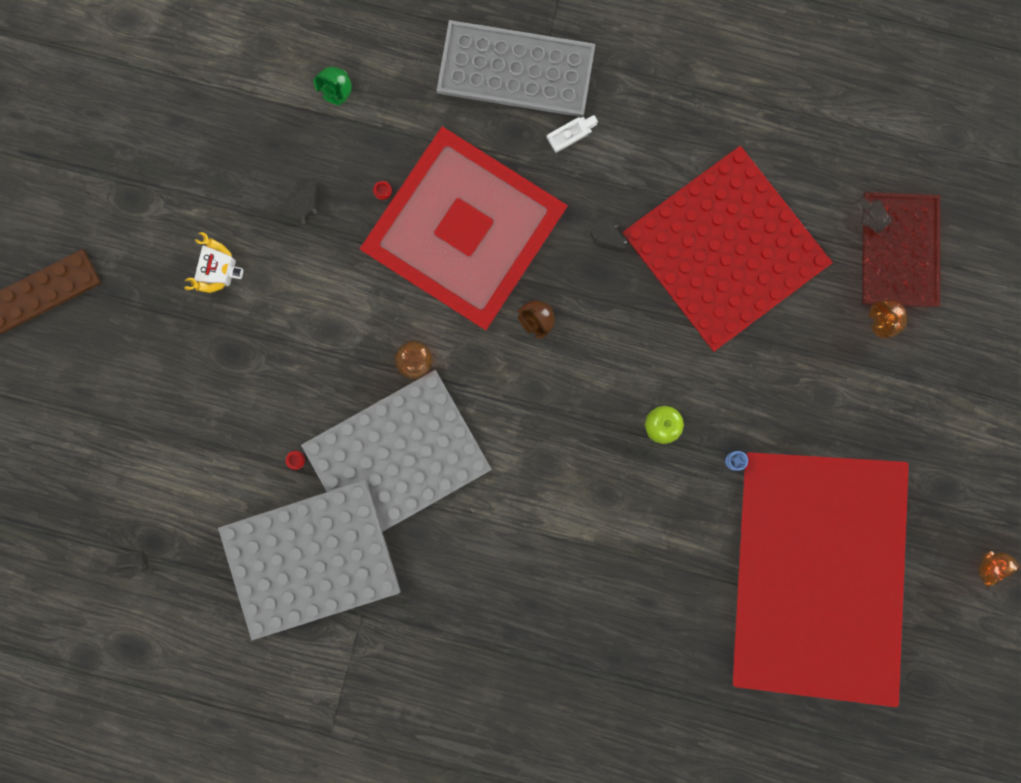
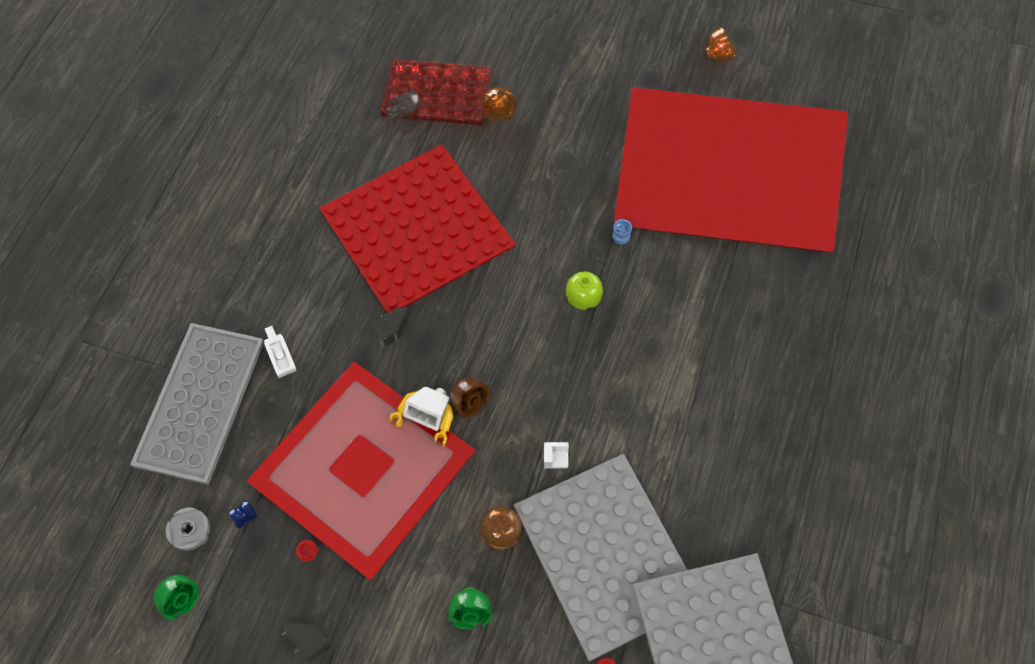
camera: 80 degrees left, 20 degrees down
none -> light grey plate [166,508,210,551]
none -> clear blue wheel [228,500,257,529]
none -> white torso [390,387,453,446]
none -> green cylinder [448,588,492,629]
none -> white panel [544,442,569,468]

